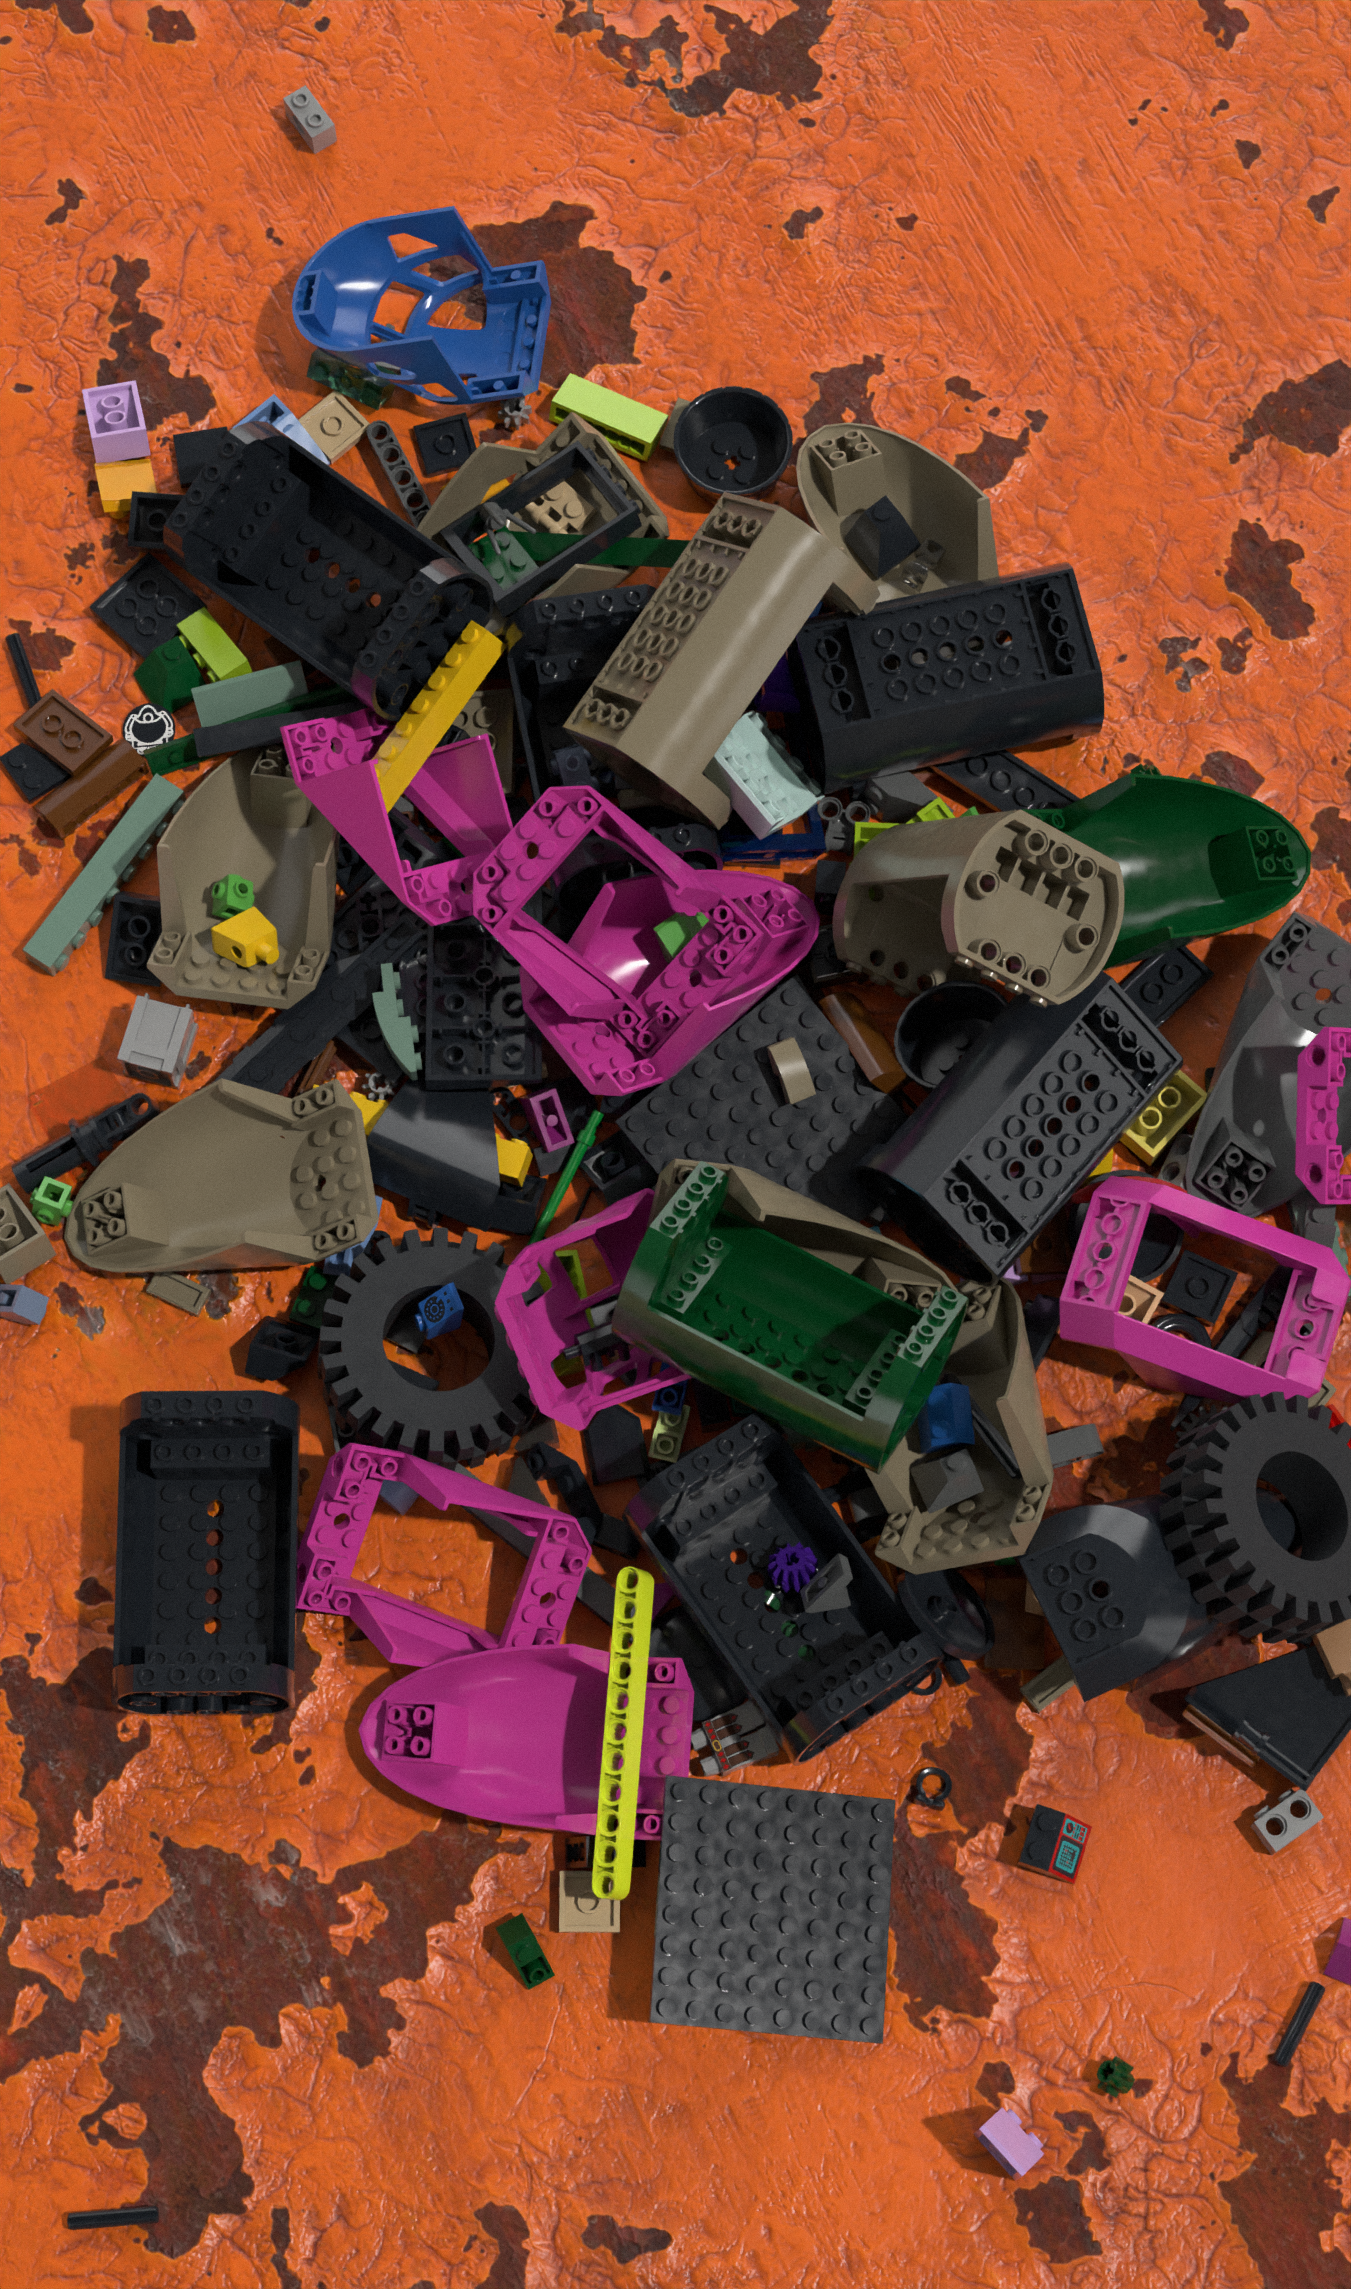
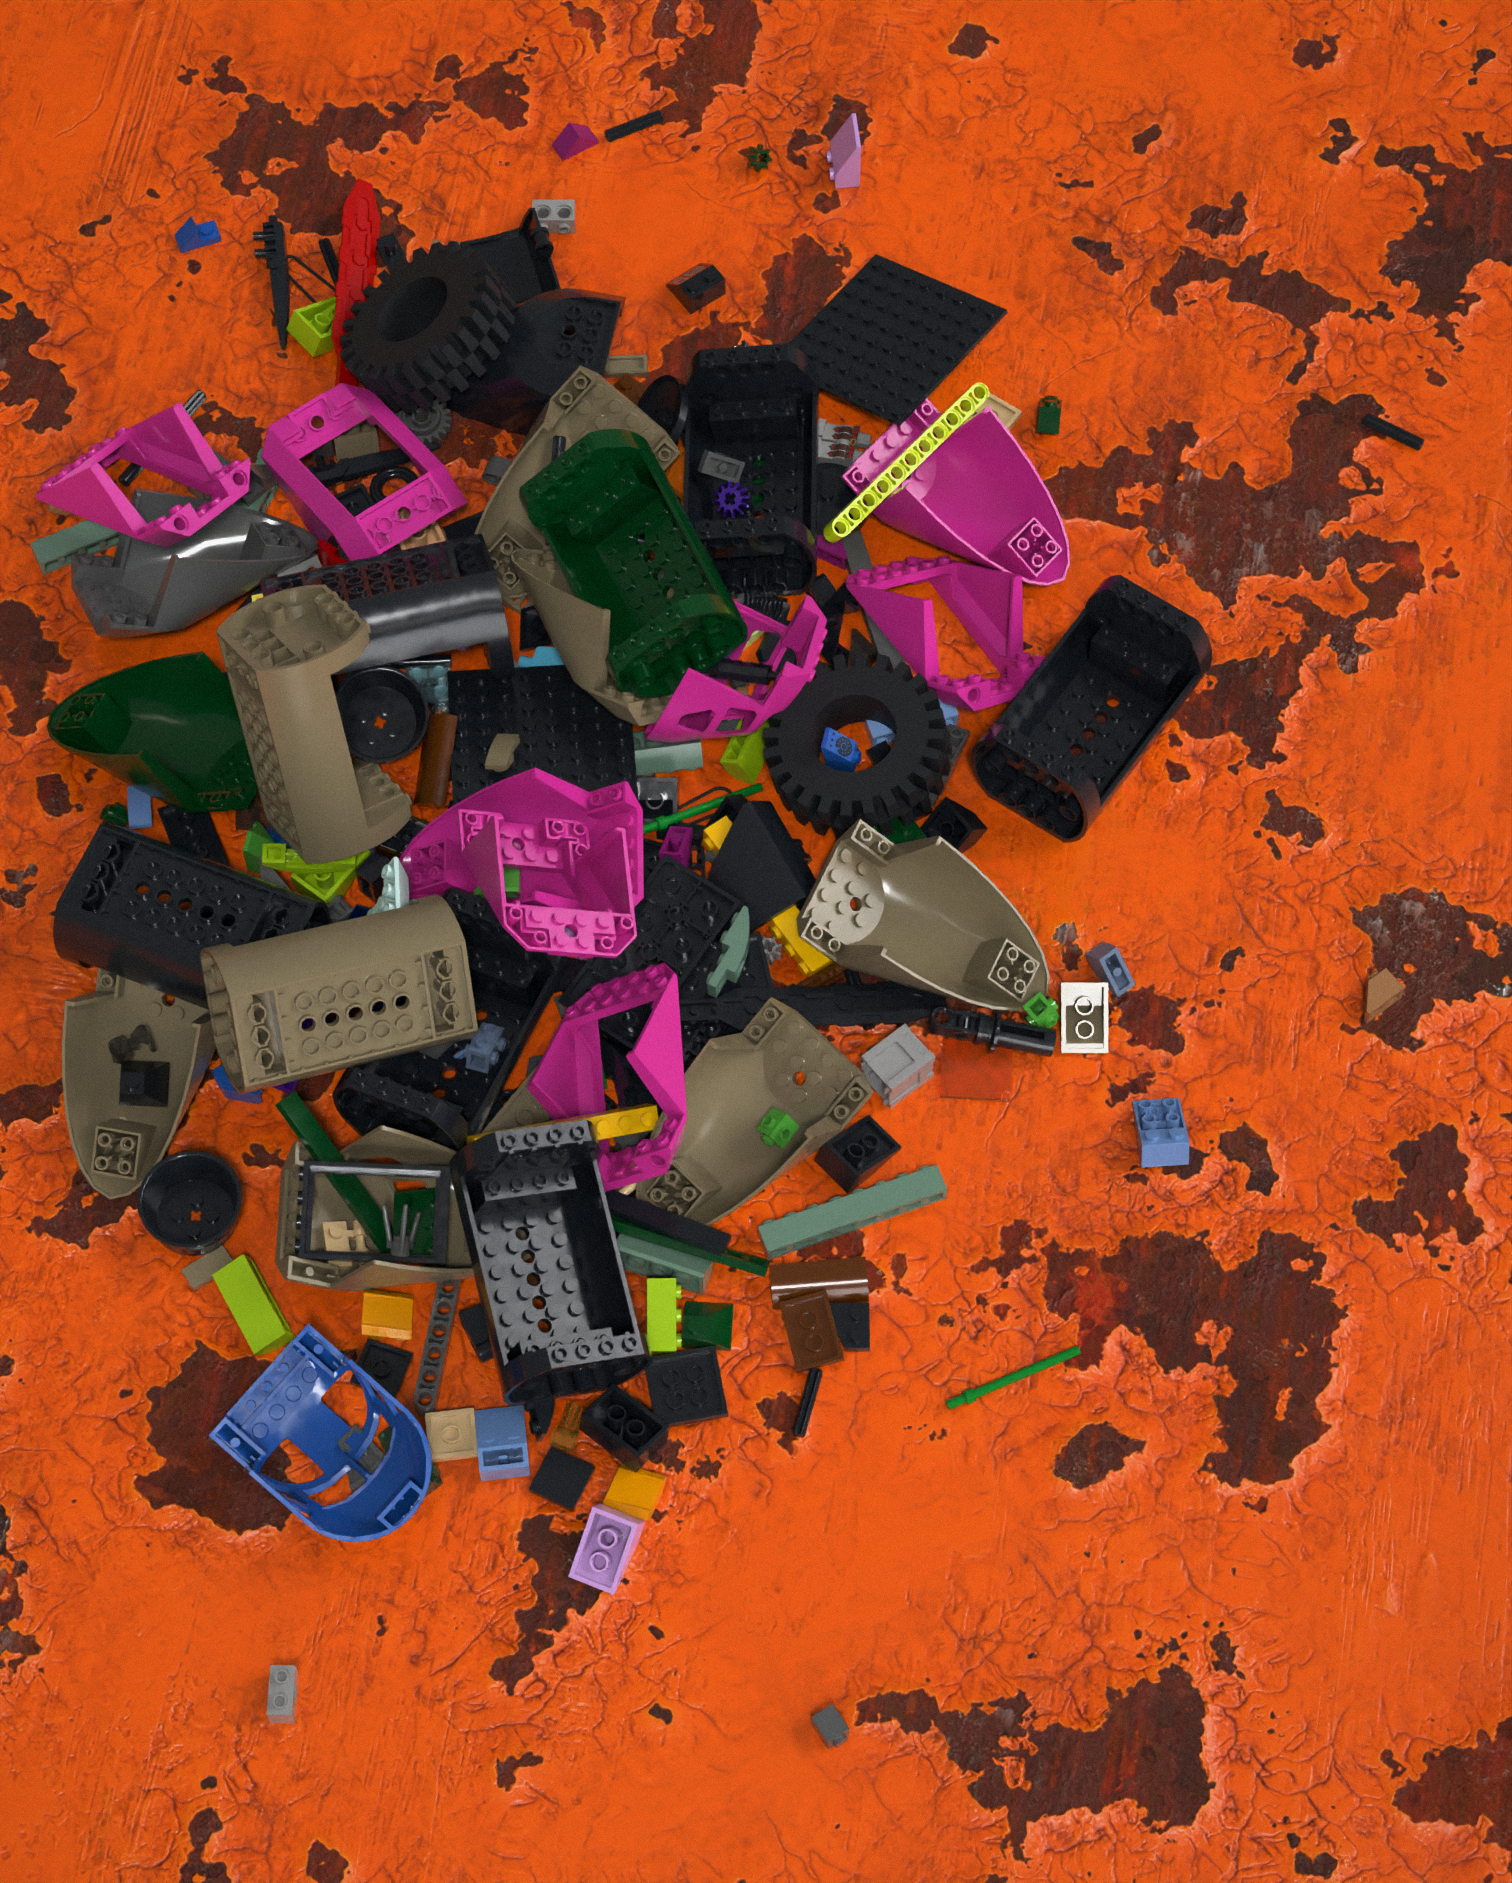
camera: 145 degrees left, 10 degrees down
black sticker [123,703,175,756] -> none
yellow torso [211,906,279,967] -> none

